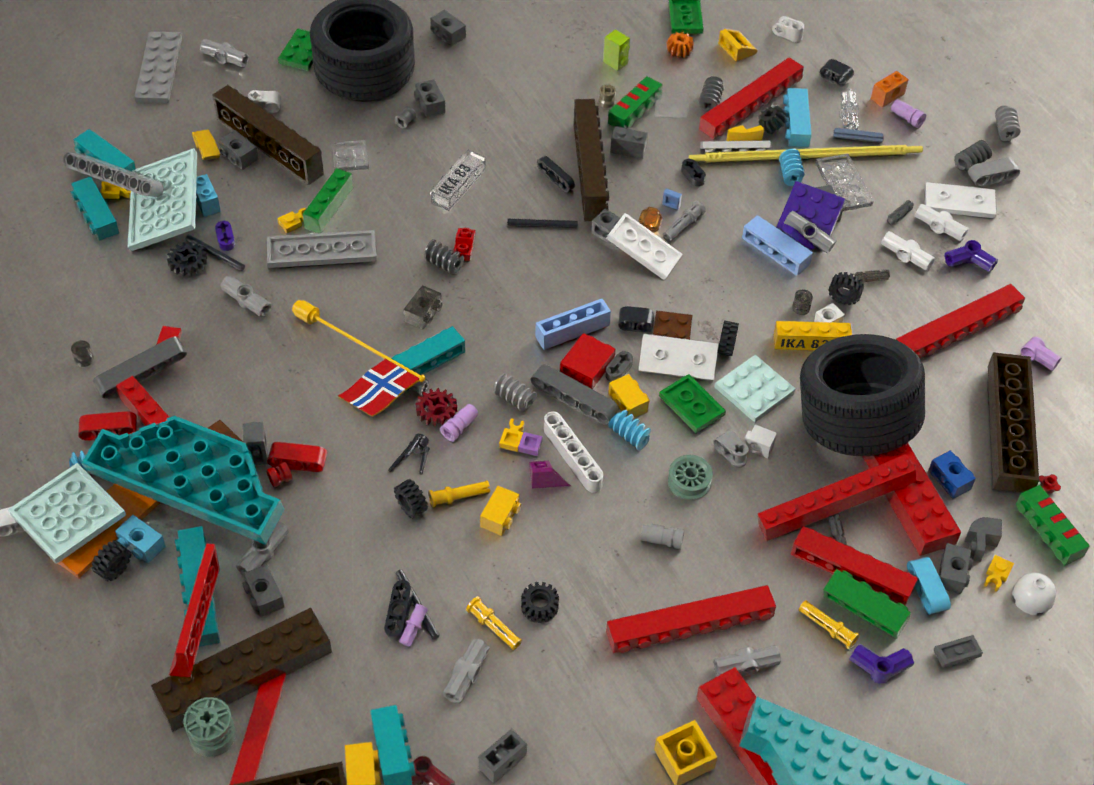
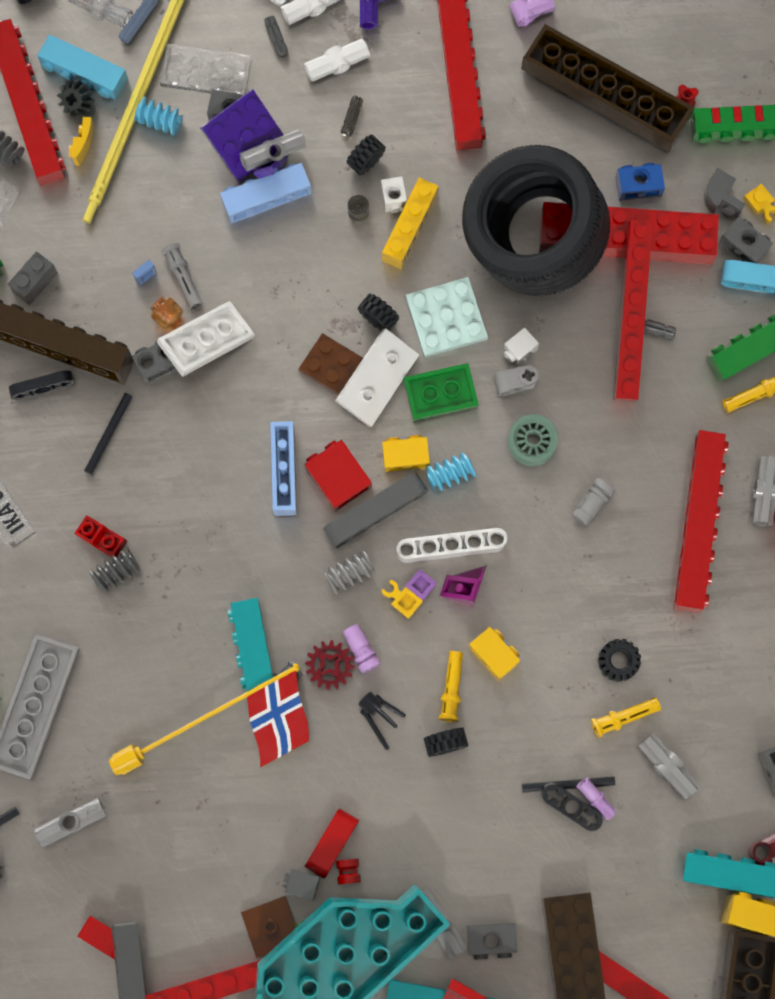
camera: 65 degrees left, 25 degrees up
clear smoke brick [403,285,443,329] -> none
dark grey beam [606,351,633,382] -> none
black beam [618,306,654,333] -> none
black beam [681,159,706,187] -> none
white plate [701,141,770,152] -> none
red brick [790,526,918,606] -> none

